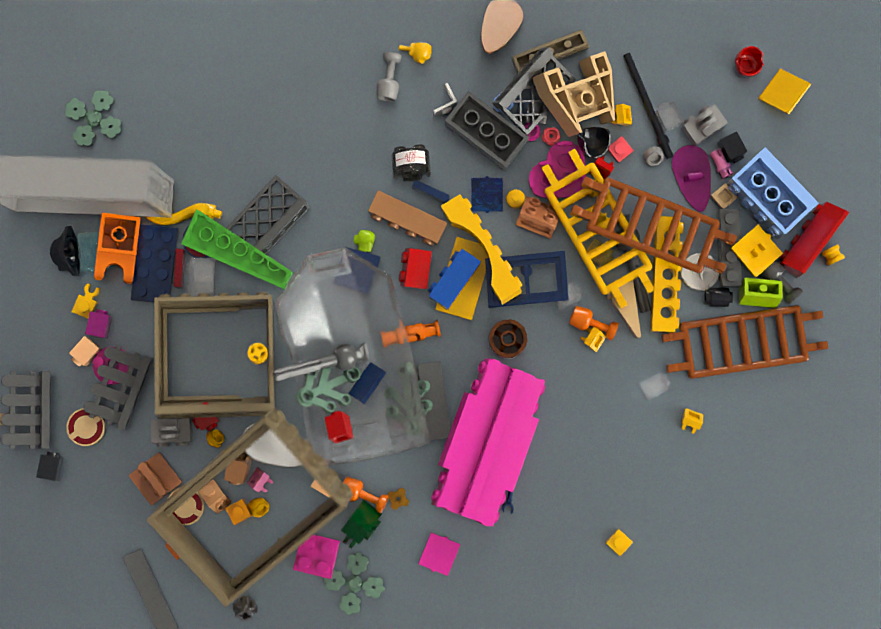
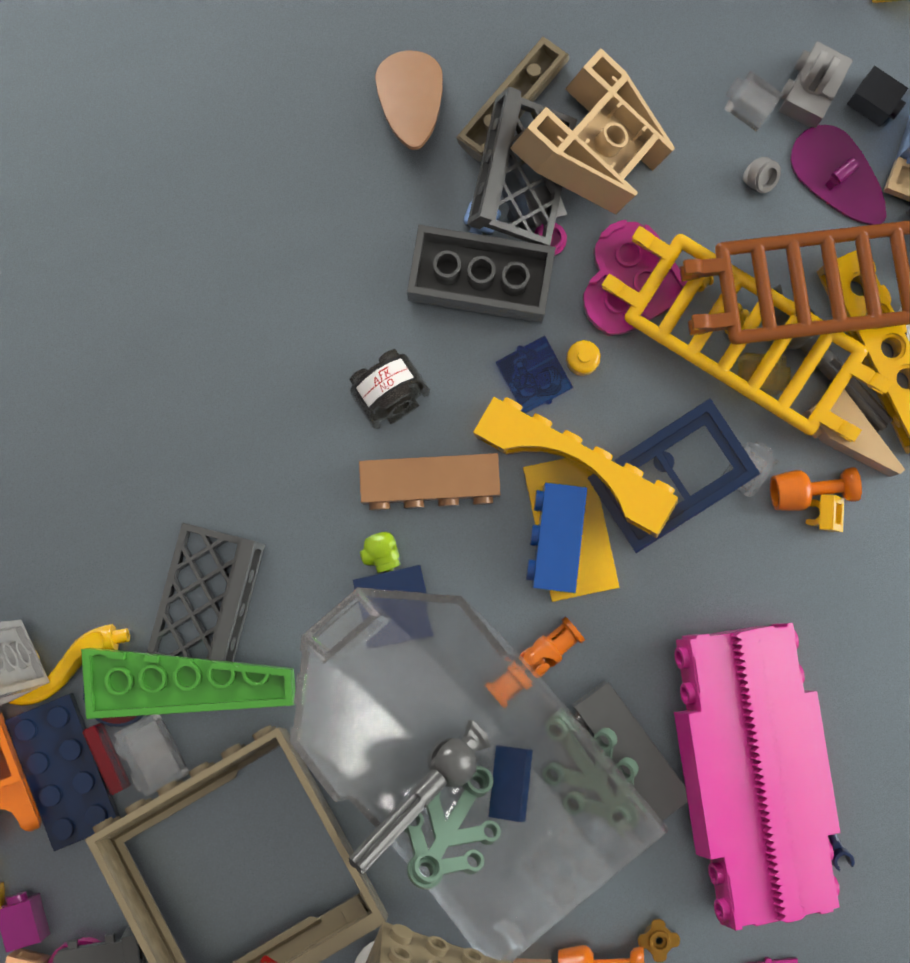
camera: 25 degrees left, 0 degrees up
yellow wheel [248,343,268,365] -> none
red brick [324,411,354,443] -> none
light grey piece [377,52,402,102] -> none
yellow piece [399,42,432,64] -> none
red brick [399,248,432,289] -> none
dark blue tile [412,180,450,204] -> none
white bracket [433,83,457,117] -> none
reddish brown brick [489,319,528,359] -> none
nougat bracket [516,197,559,239] -> none
coral plate [542,127,561,146] -> none
black helmet [577,127,611,159] -> none
red tile [589,156,614,179] -> none
coral plate [608,136,634,163] -> none
yellow tile [611,104,632,126] -> none
black bar [623,53,674,159] -> none
bright pink pin [710,148,734,179] -> none

